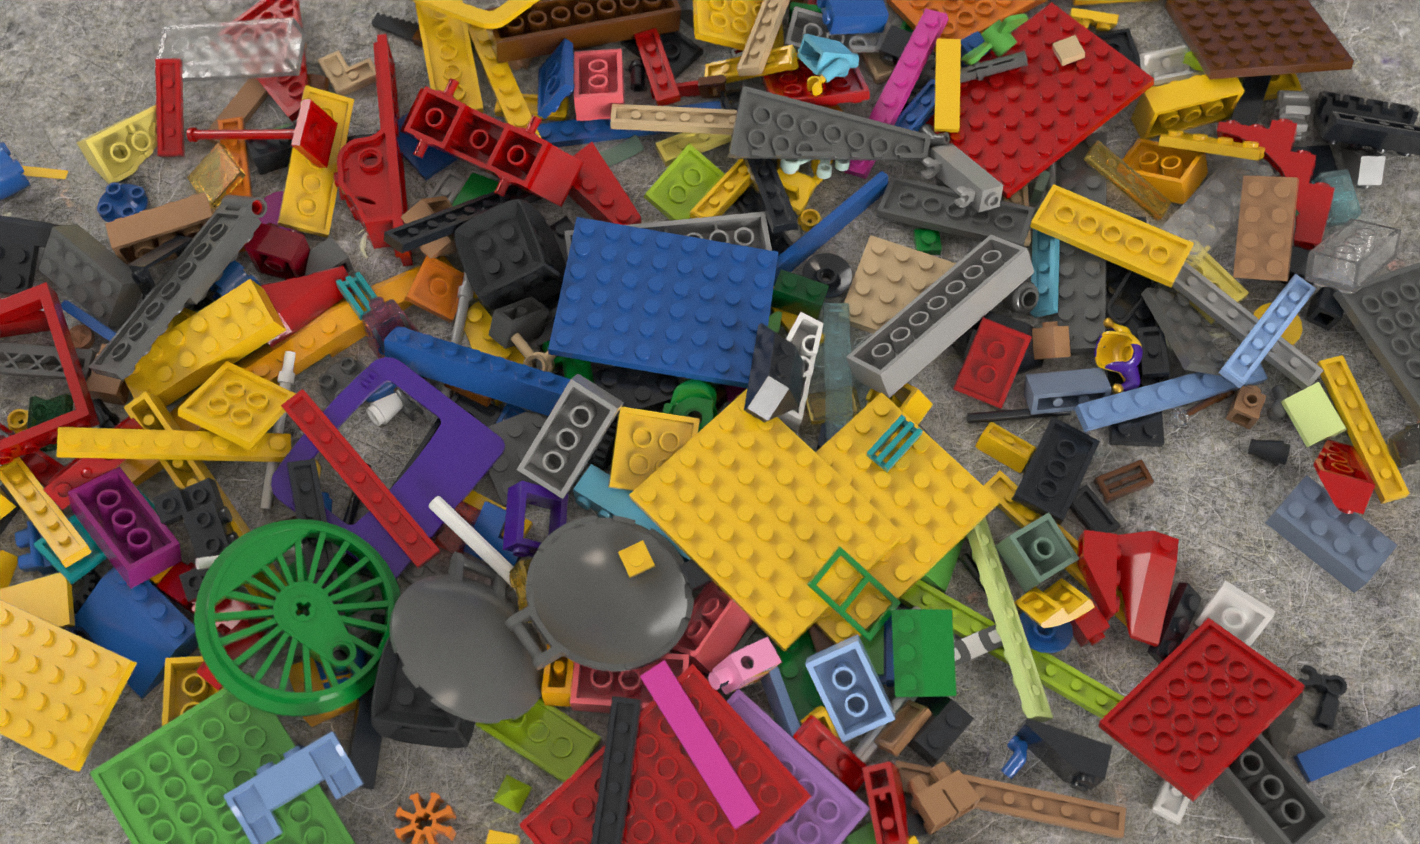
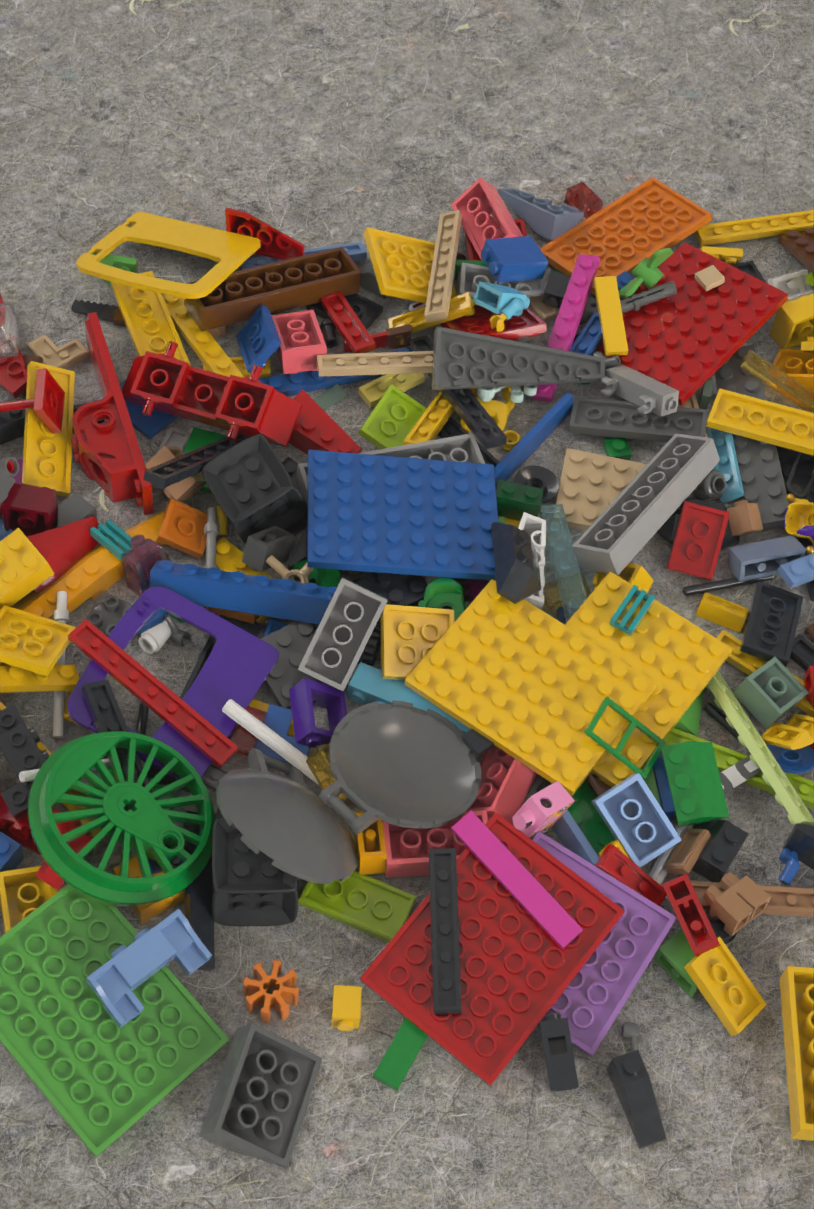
camera: 15 degrees left, 10 degrees down
lime slope [493,775,532,814] -> none
yellow plate [618,540,655,578] -> none

